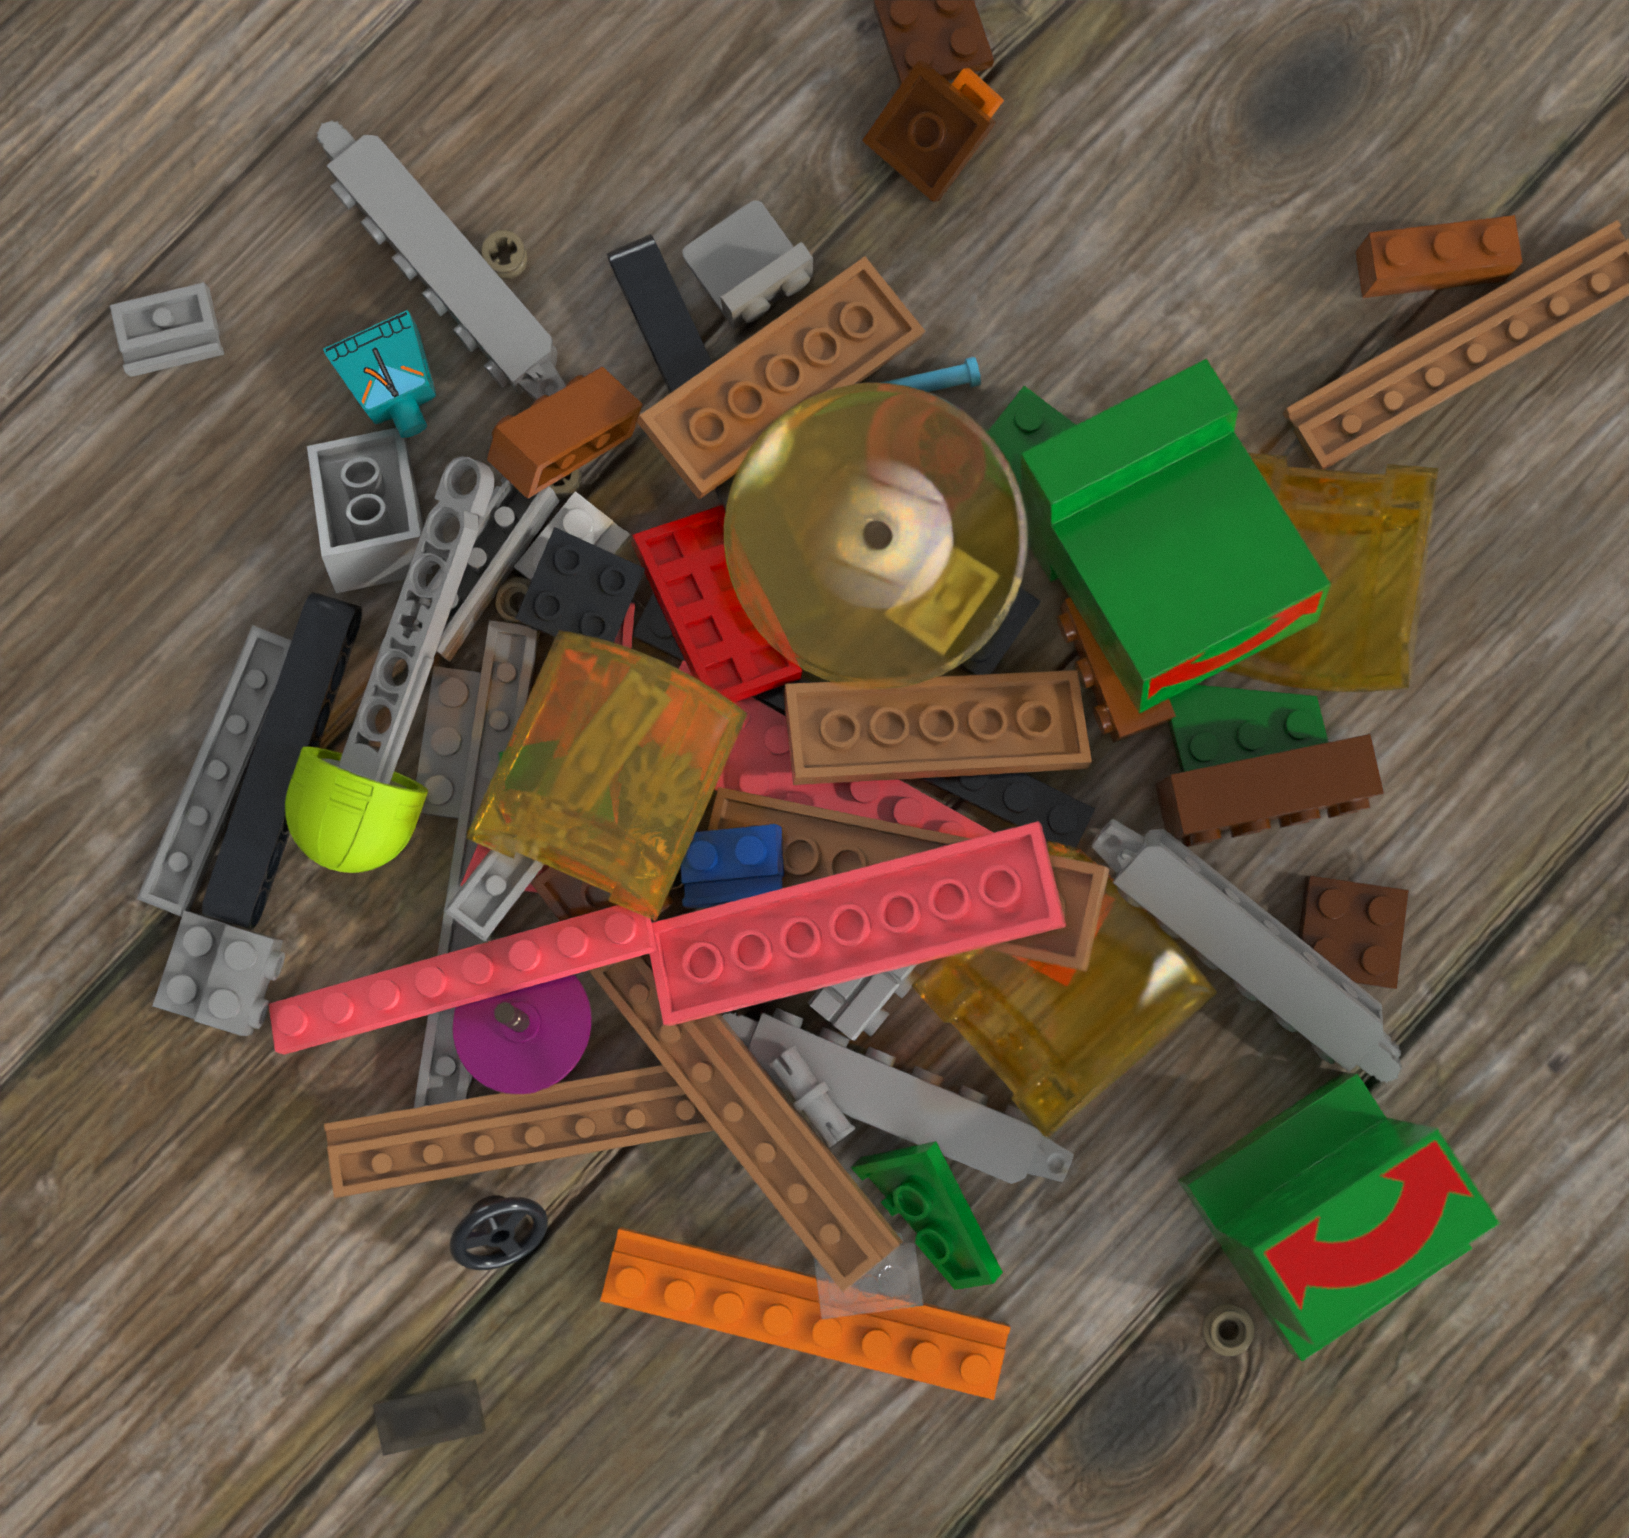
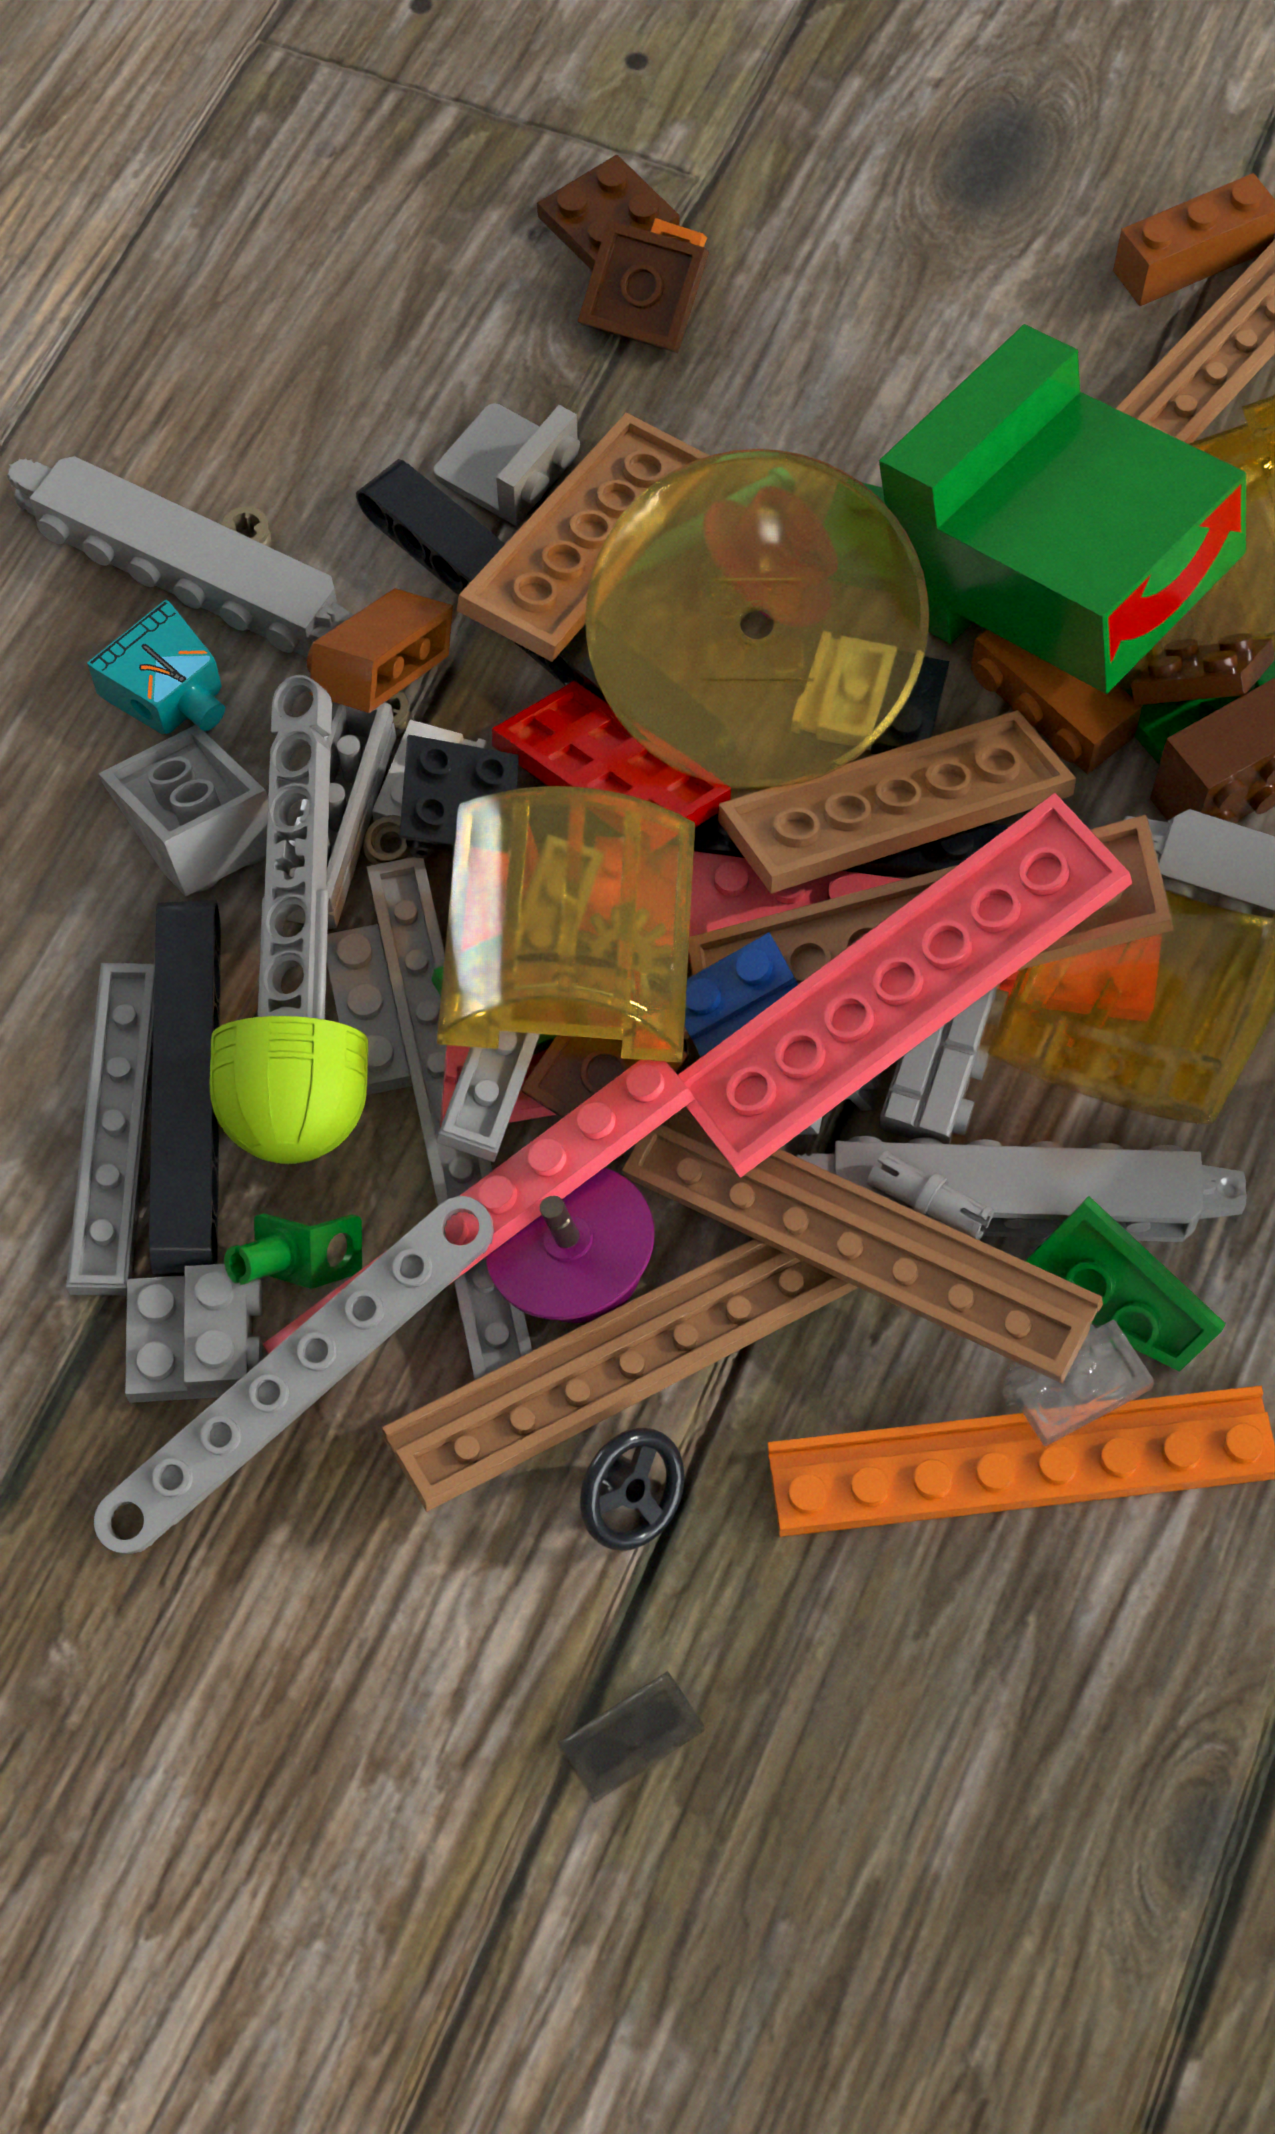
camera: 20 degrees left, 20 degrees down
none -> light grey plate [94,1196,494,1554]
none -> green bracket [224,1213,362,1289]
none -> reddish brown plate [1131,633,1275,705]

